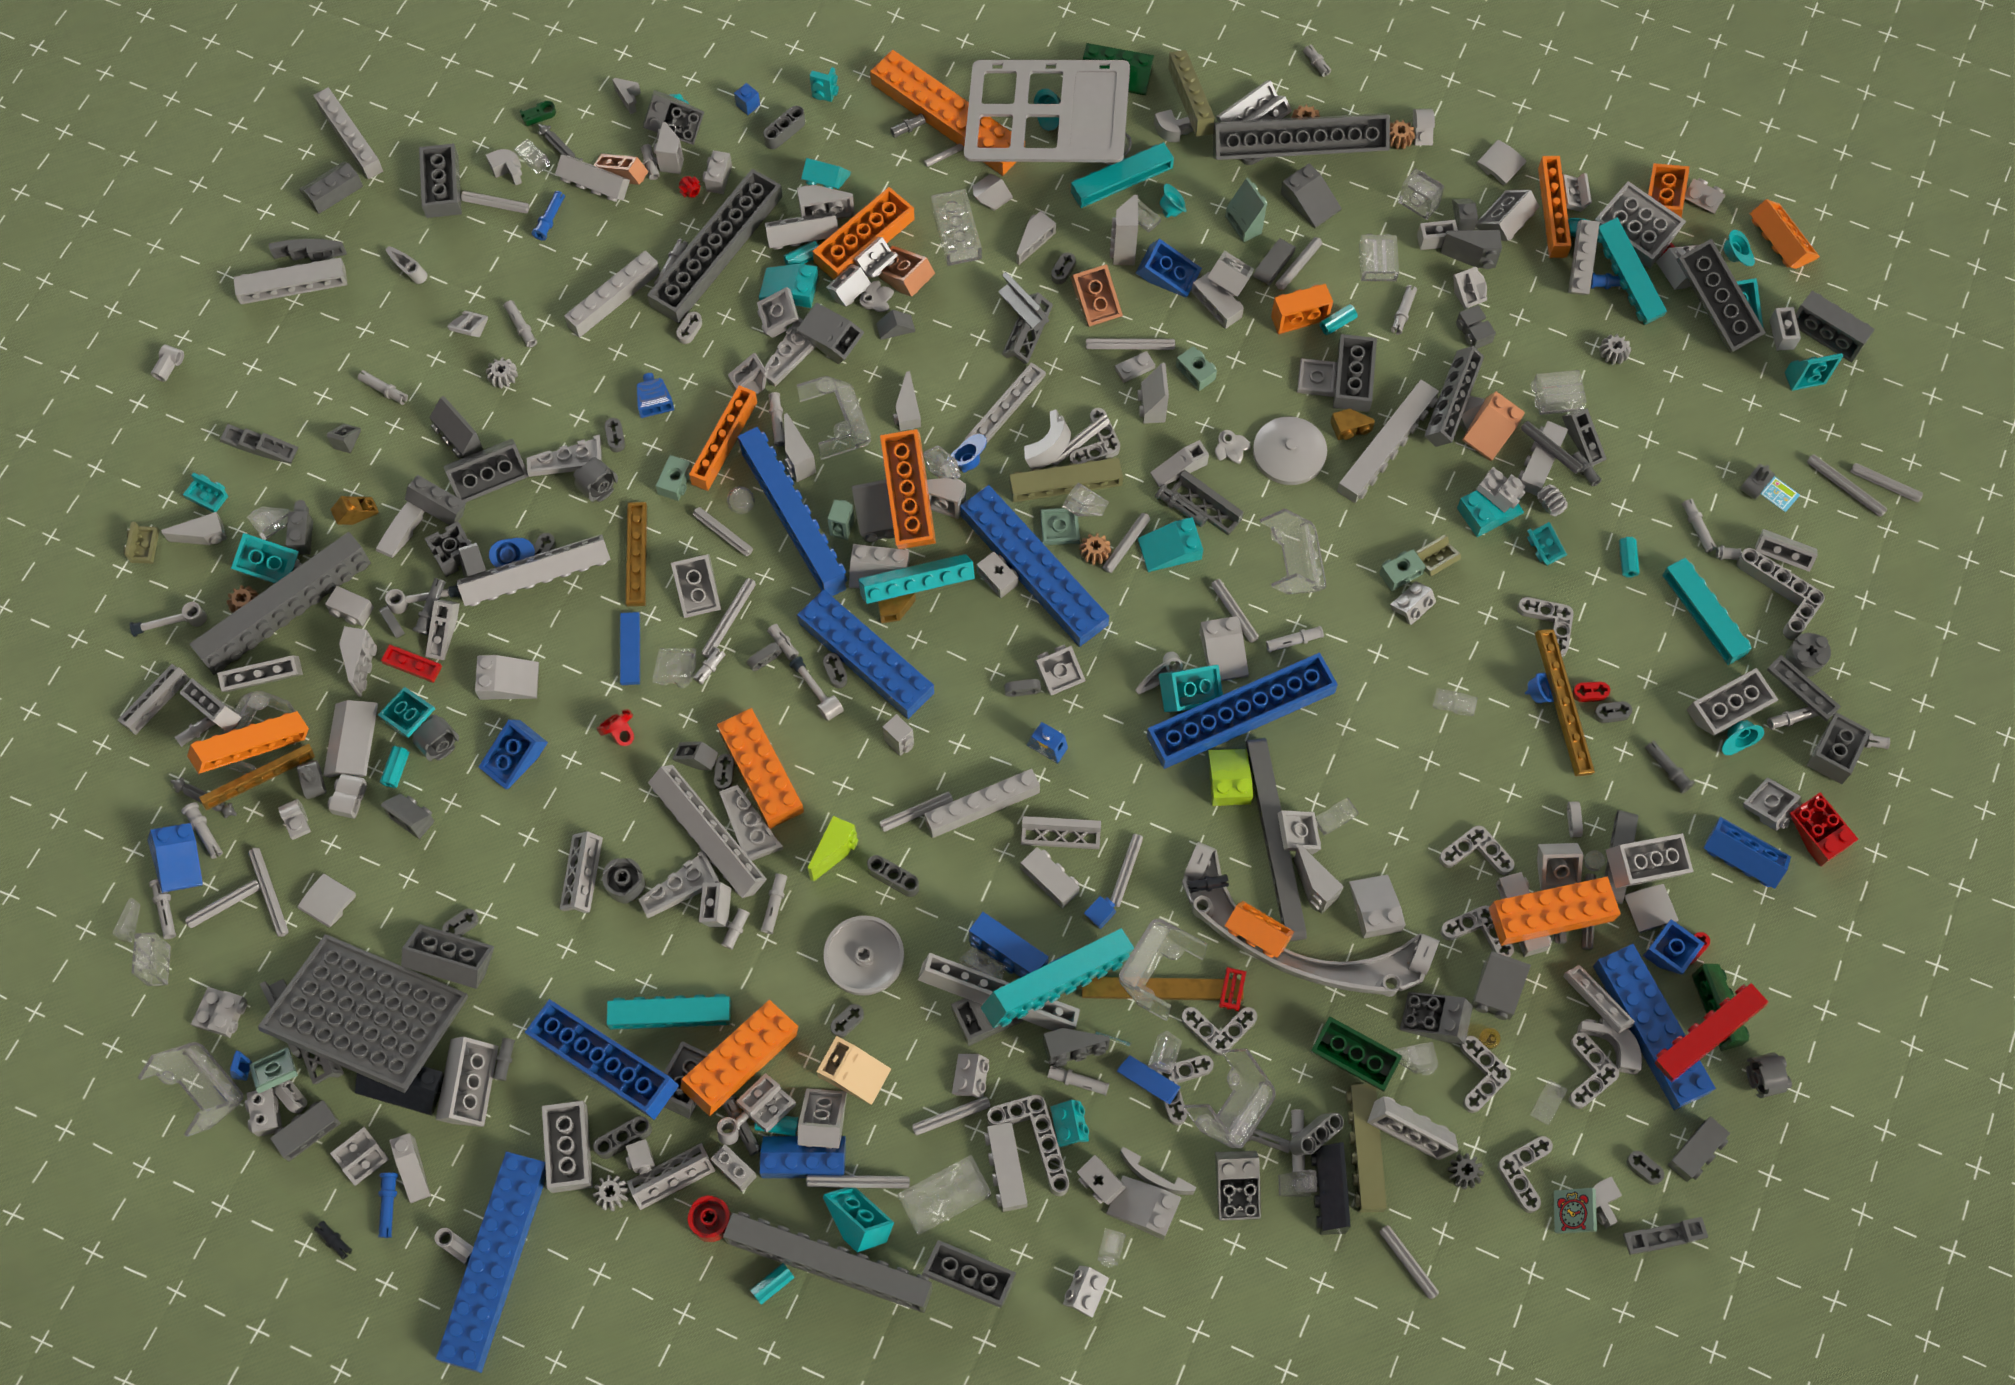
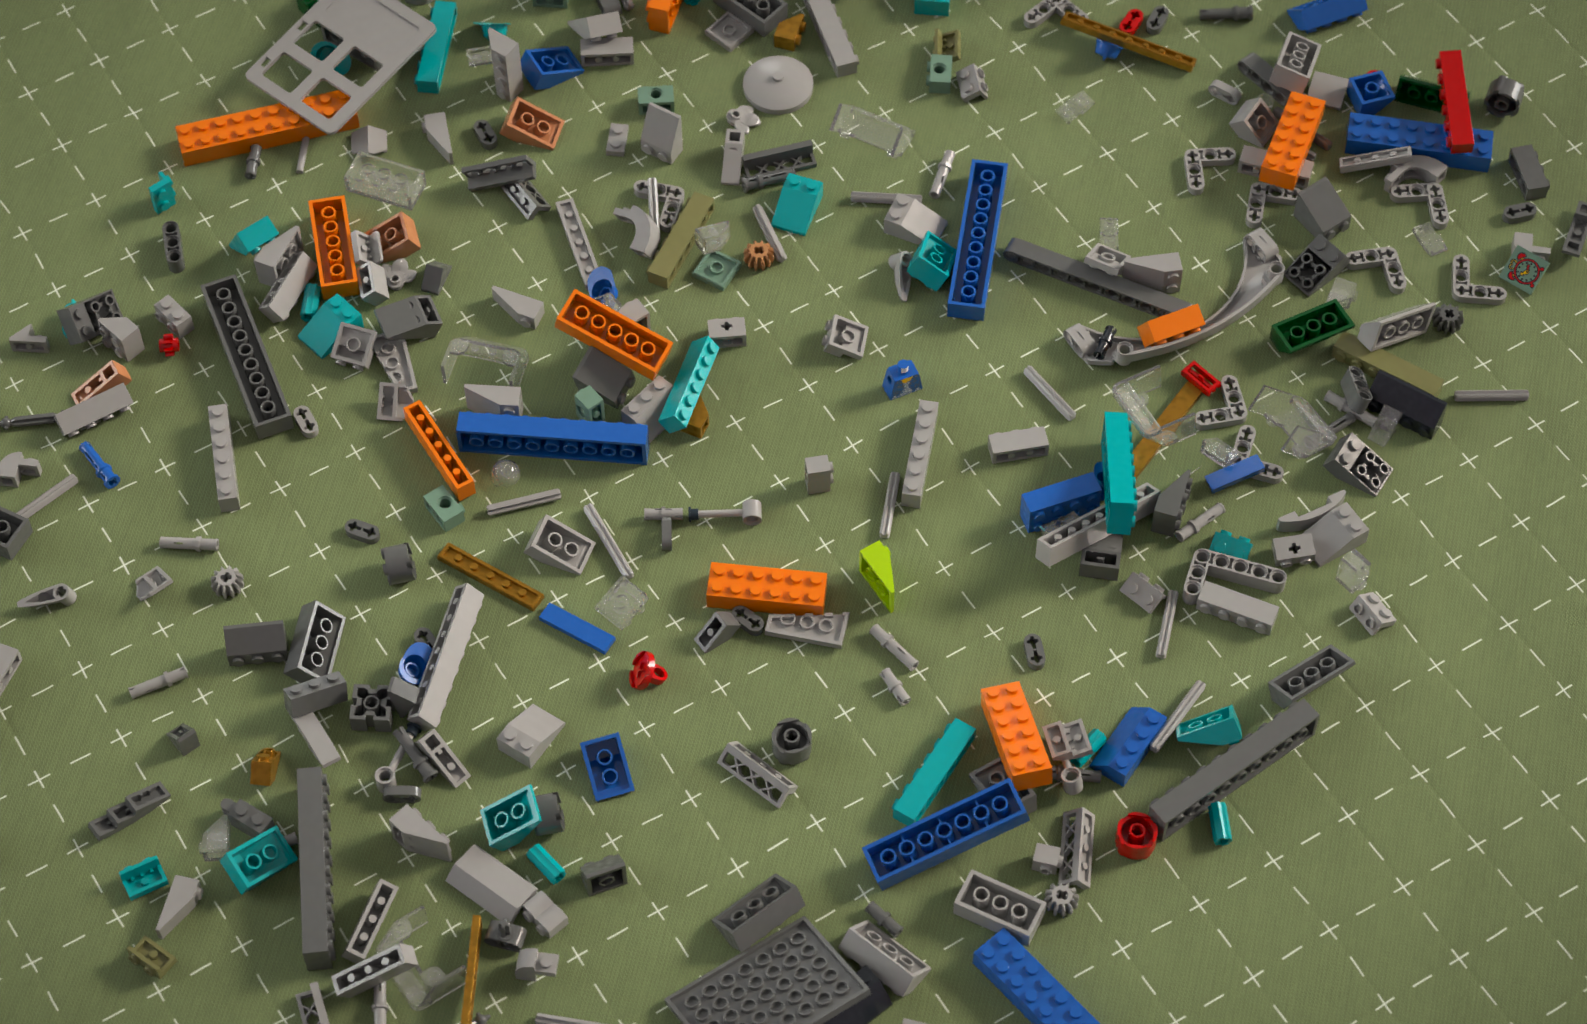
camera: 55 degrees left, 10 degrees down
light grey piece [129,602,207,637] -> none
orange brick [187,711,309,774] -> none
medium nougat gear [227,585,259,613] -> none
light grey slope [298,874,356,928] -> none
light grey brick [325,586,374,627] -> none
red plate [381,644,442,683] -> none
dark grey beam [442,909,479,936] -> none
clear slope [514,139,550,174] -> none
light grey wing [527,434,602,477] -> none
dark grey beam [593,1116,652,1159] -> none
blue torso [637,373,675,418] -> none
light grey wing [638,850,719,918] -> none
light grey pin [640,144,660,180] -> none
light grey brick [648,765,767,898] -> none
light grey pin [654,239,688,285] -> none
light grey pin [693,648,726,685] -> none
light grey brick [699,882,732,927] -> none
light grey brick [710,1144,757,1192] -> none
blue brick [734,83,760,115] -> none
light grey pin [768,392,785,447] -> none
blue brick [797,590,934,719] -> none
light grey slope [798,1088,847,1149] -> none
tan slope [816,1036,891,1105] -> none
dark grey beam [823,653,848,688] -> none
light grey dish [824,916,904,995] -> none
dark grey beam [867,855,919,897] -> none
clear brick [897,1155,991,1235] -> none
blue brick [960,485,1109,647] -> none
dark grey beam [1004,679,1041,697] -> none
light grey fence [1021,816,1101,849] -> none
blue brick [1084,896,1116,929] -> none
light grey axle [1086,338,1175,350] -> none
lime slope [1208,749,1253,806] -> none
light grey slope [1349,875,1406,939] -> none
clear yellow tile [1479,1028,1501,1050] -> none

